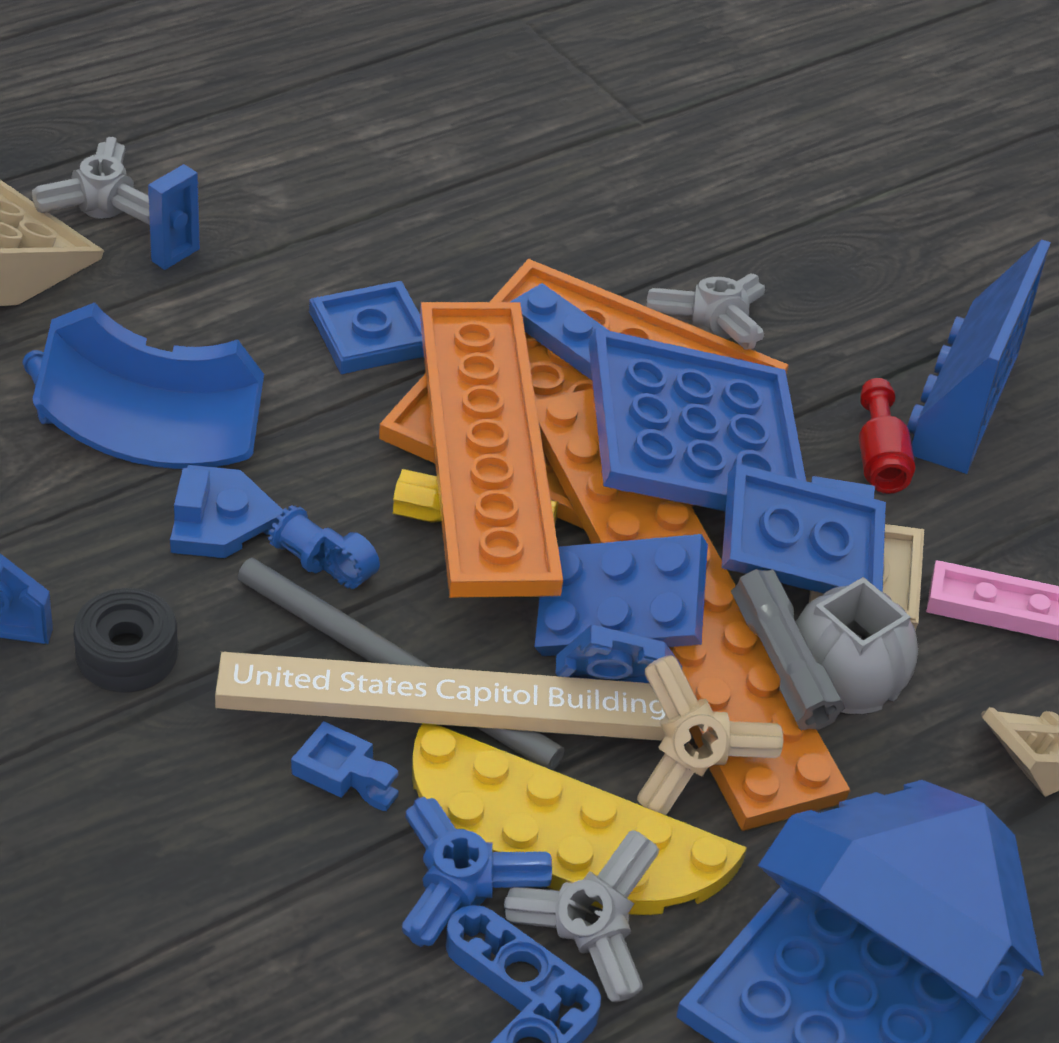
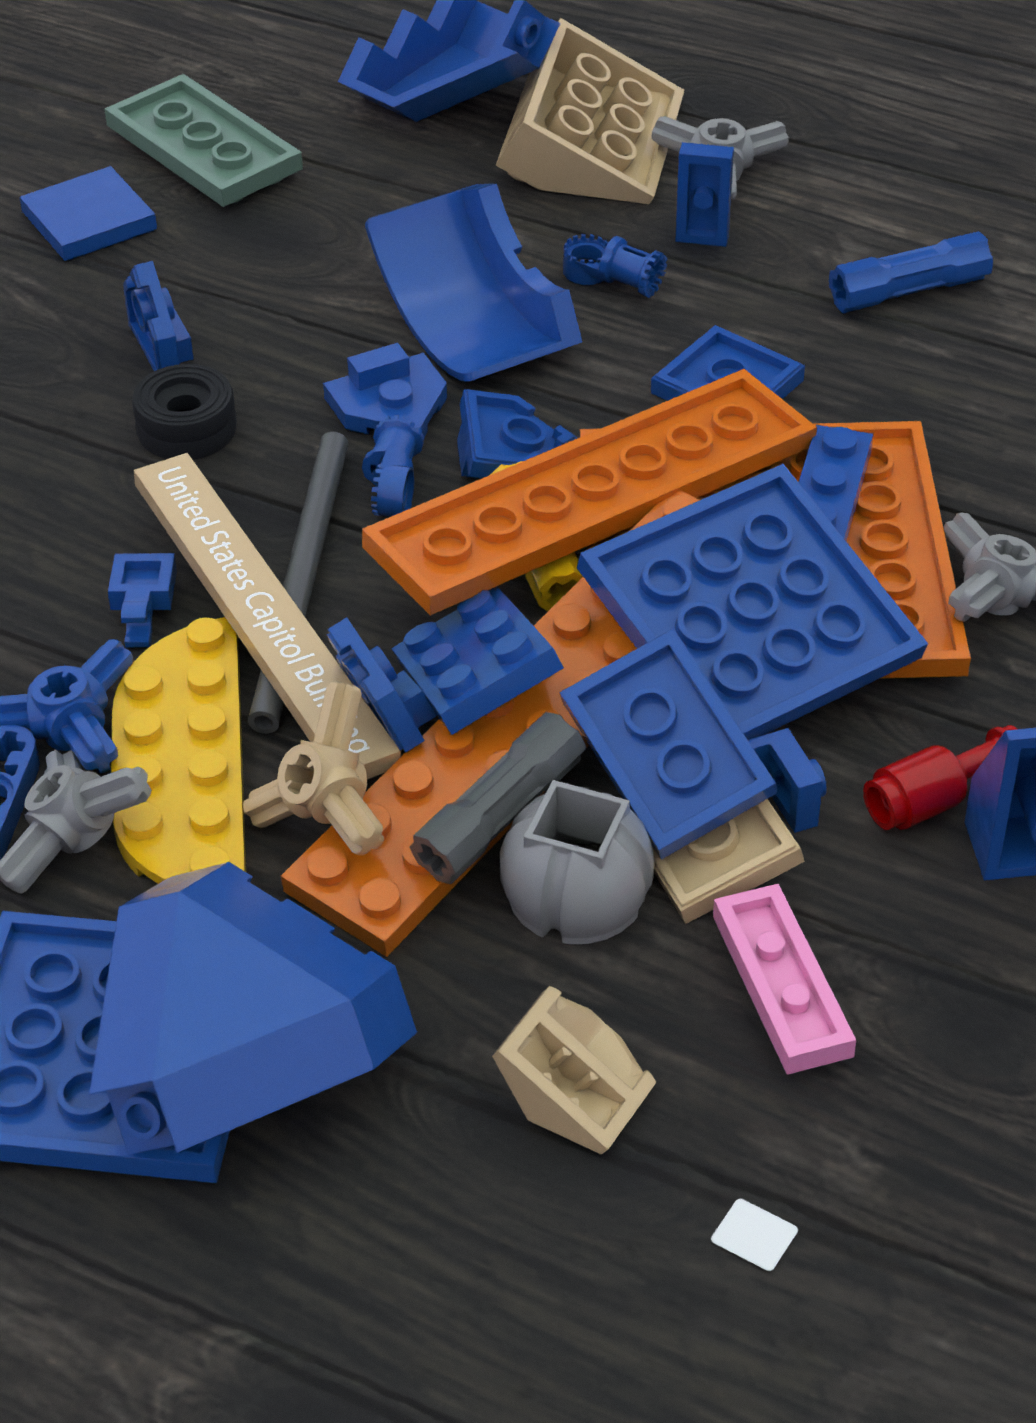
camera: 65 degrees right, 0 degrees up
none -> blue plate [457,389,577,478]
none -> blue connector [563,234,667,298]
none -> blue axle [829,231,993,313]

